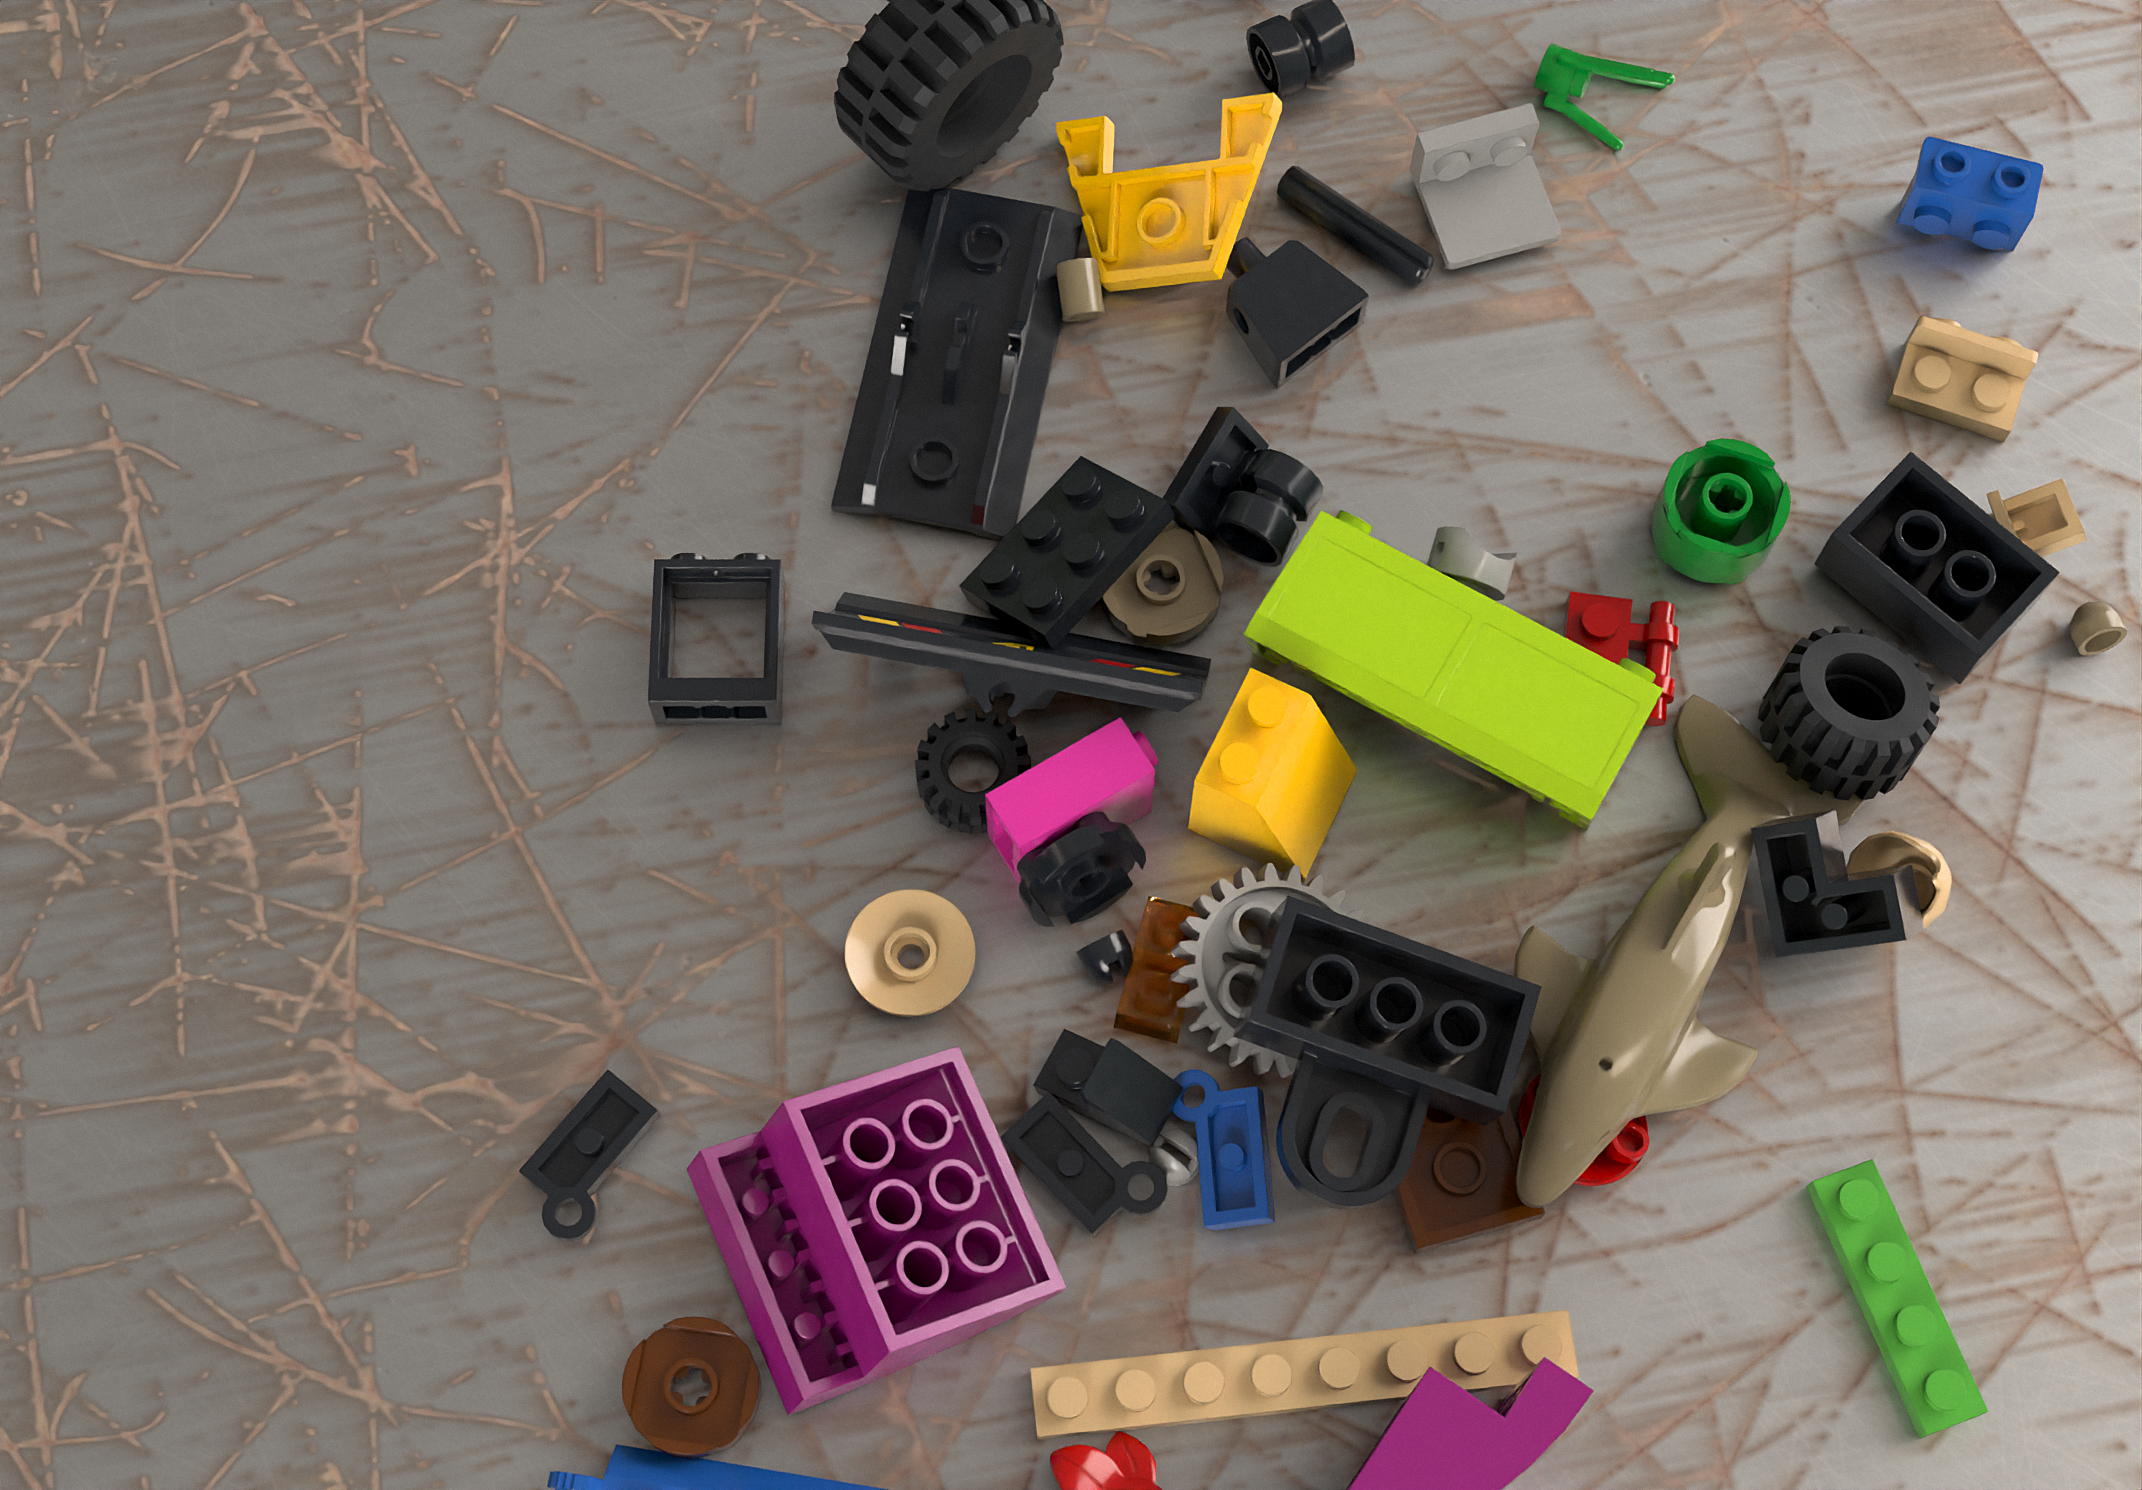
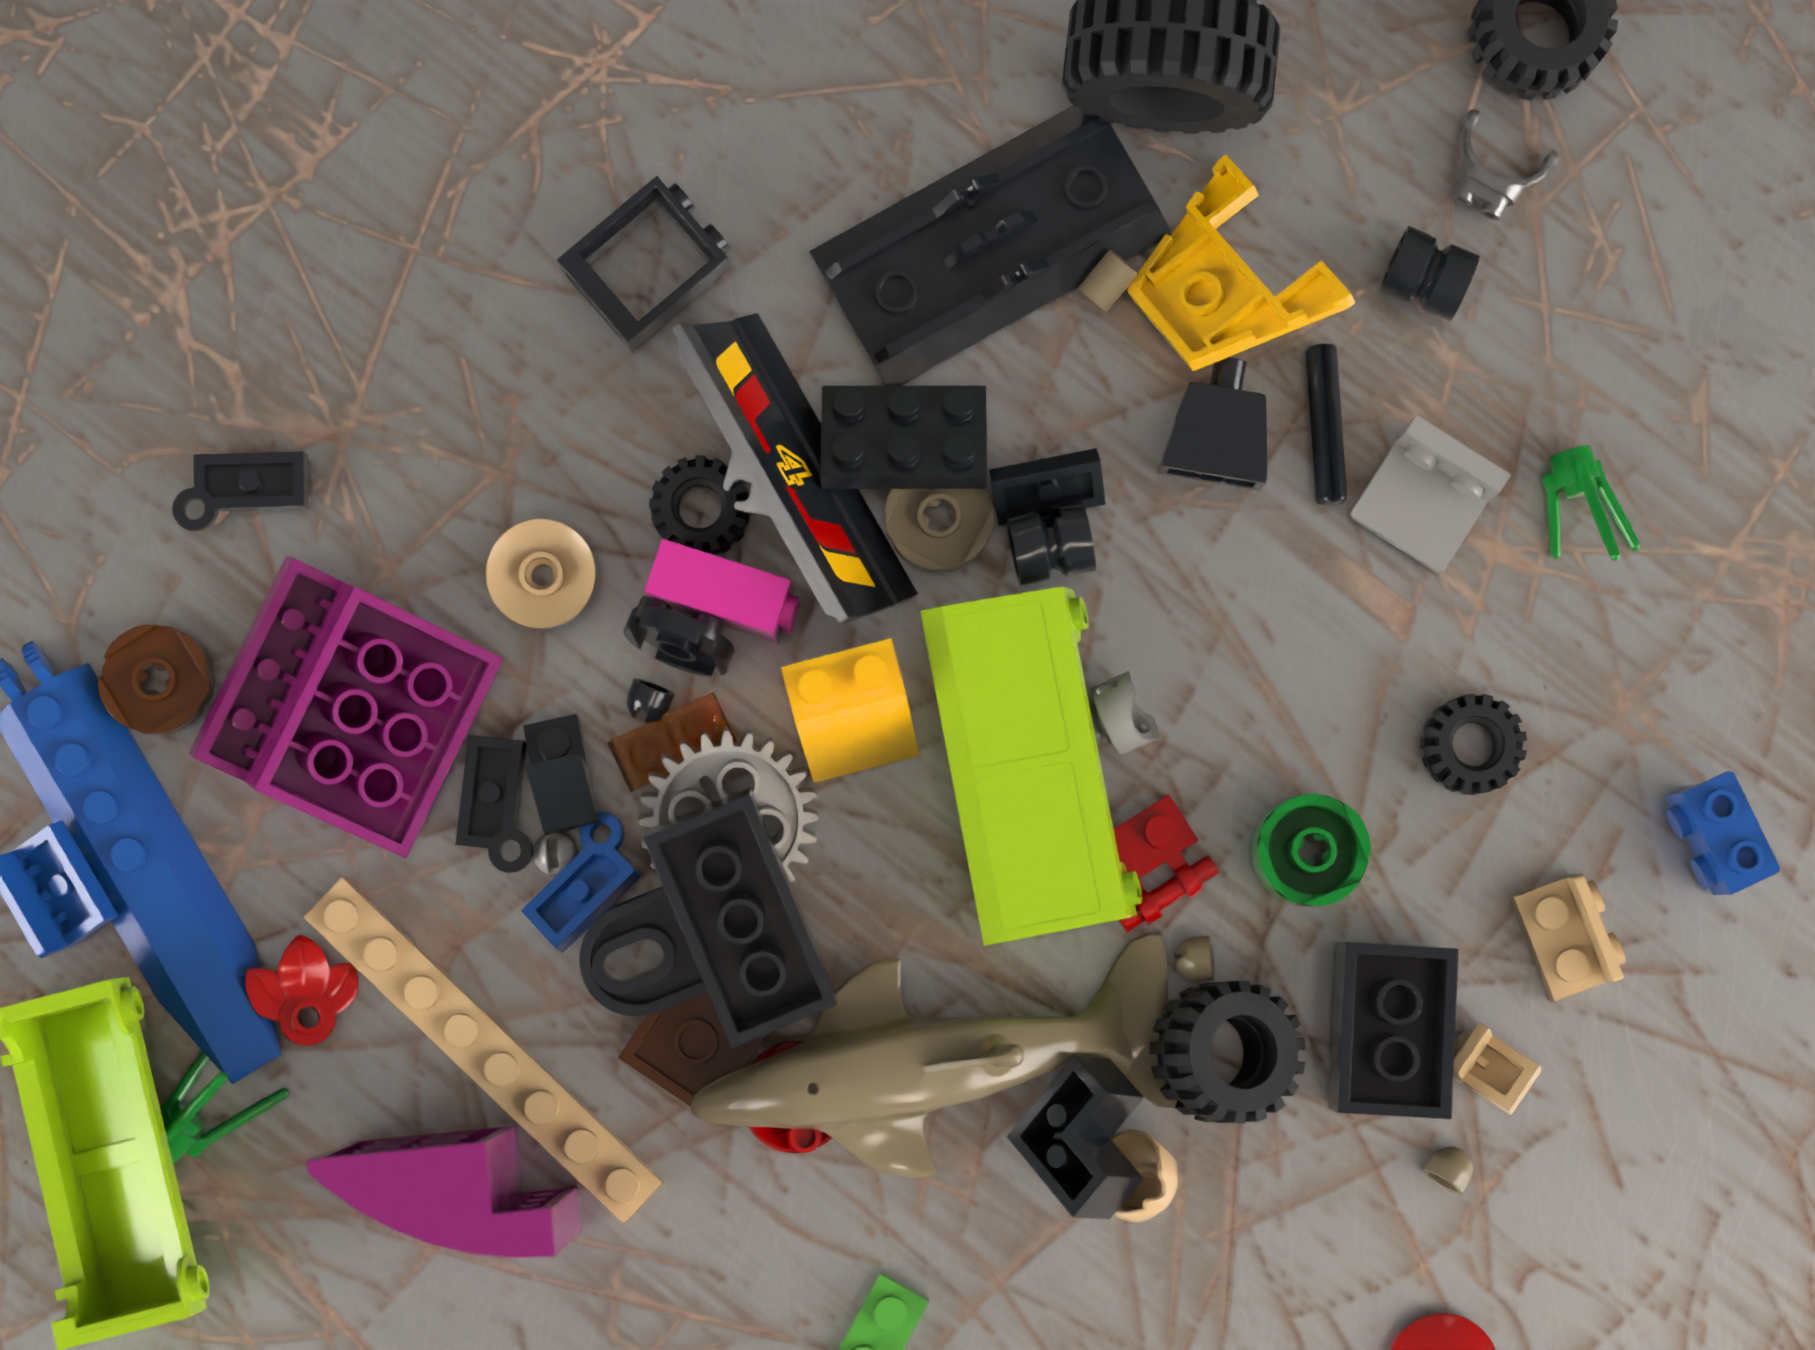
camera: 50 degrees right, 15 degrees up
none -> dark tan hinge [1174,935,1215,981]
none -> black tyre [1420,694,1527,795]

